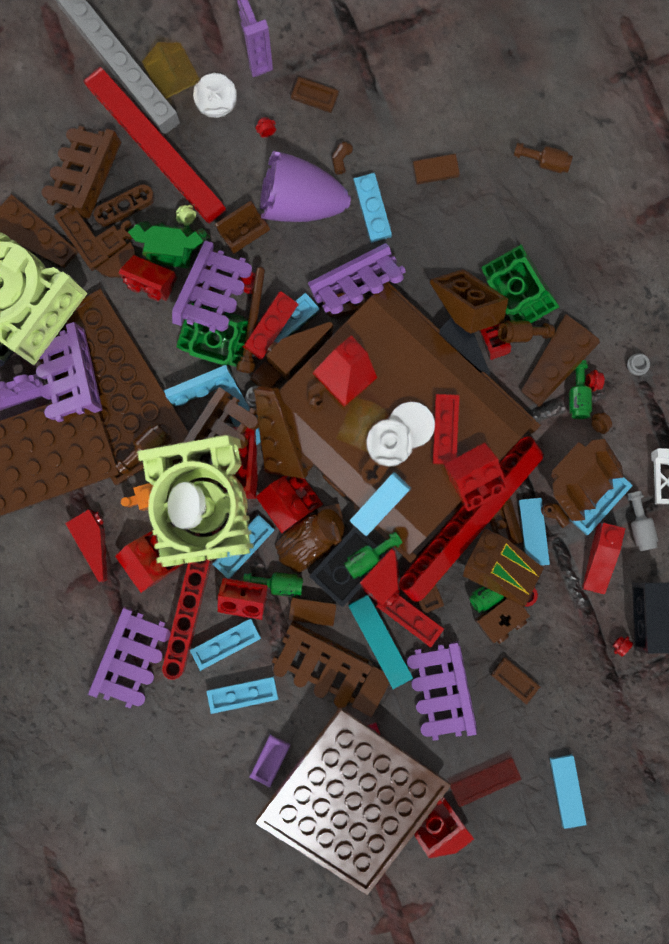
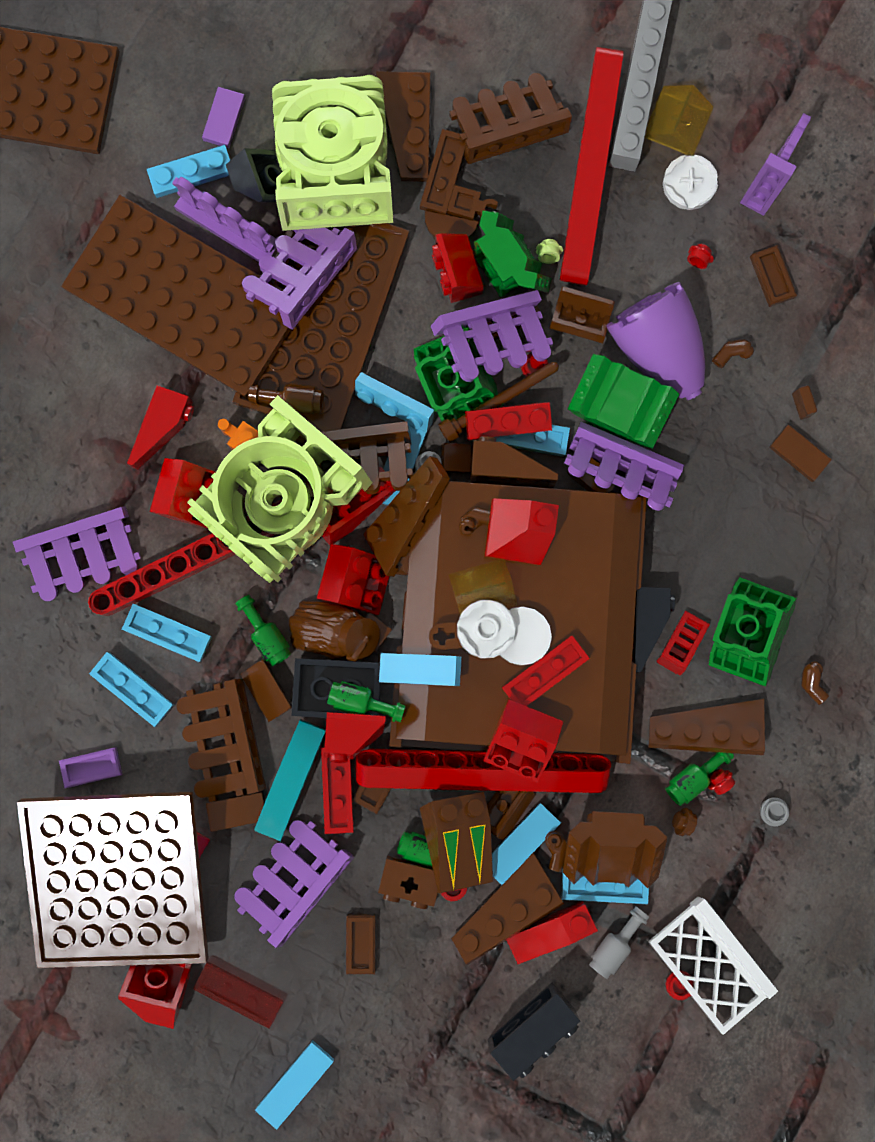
camera: 50 degrees right, 0 degrees up
reddish brown beam [94,185,154,227] -> none
white tile [167,482,206,529] -> none
medium azure tile [213,515,275,579] -> none
red brick [217,578,268,620] -> none
medium azure plate [353,173,392,243] -> none
reddish brown slope [430,269,508,334] -> none
reddish brown piece [498,320,555,343] -> none
red plate [612,636,634,657] -> none
none -> reddish brown wing [451,853,565,965]
none -> green slope [568,354,679,448]
none -> reddish brown tile [792,386,817,420]
none -> reddish brown arm [801,661,829,705]

